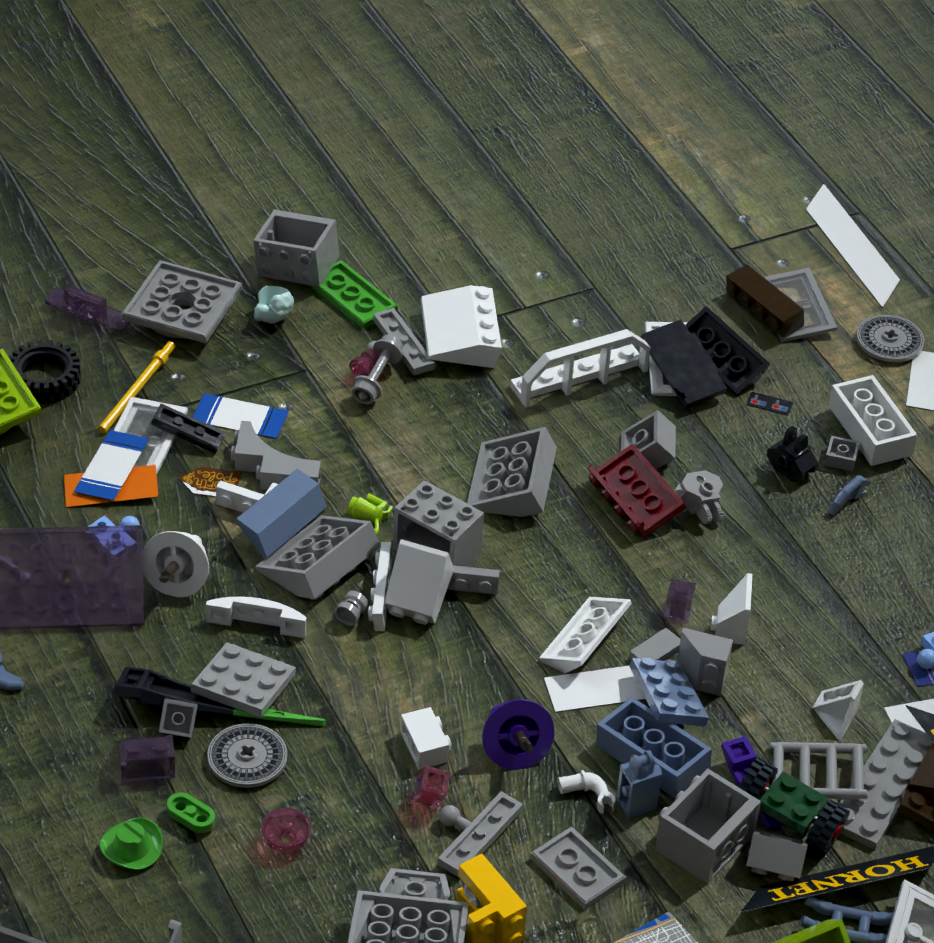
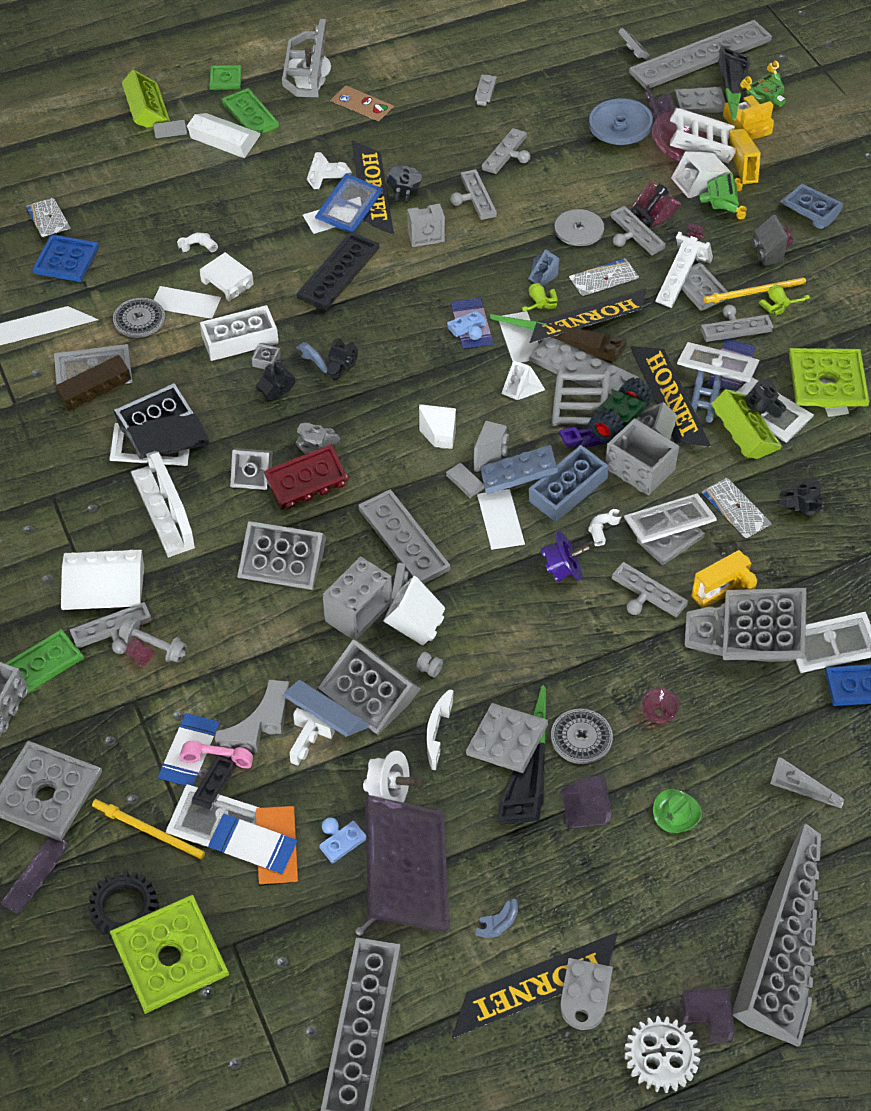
camera: 85 degrees left, 10 degrees up
light grey piece [159,699,198,738] -> none
bright green plate [167,792,215,833] -> none
reddish brown sticker [179,467,241,496] -> none
light aqua hair [254,286,294,324] -> none
lime piece [347,493,393,535] -> none
white plate [368,542,394,631] -> none
white brick [400,707,452,770] -> none
clear pink brick [412,765,451,808] -> none
white slope [539,597,632,674] -> none
sand blue brick [616,750,663,819] -> none
clear purple brick [664,579,696,622] -> none
black sticker [747,392,793,415] -> none
none -> bright pink piece [179,741,253,769]
none -> black hinge [327,337,358,381]
none -> light grey plate [358,489,451,584]
none -> clear door [624,493,717,544]

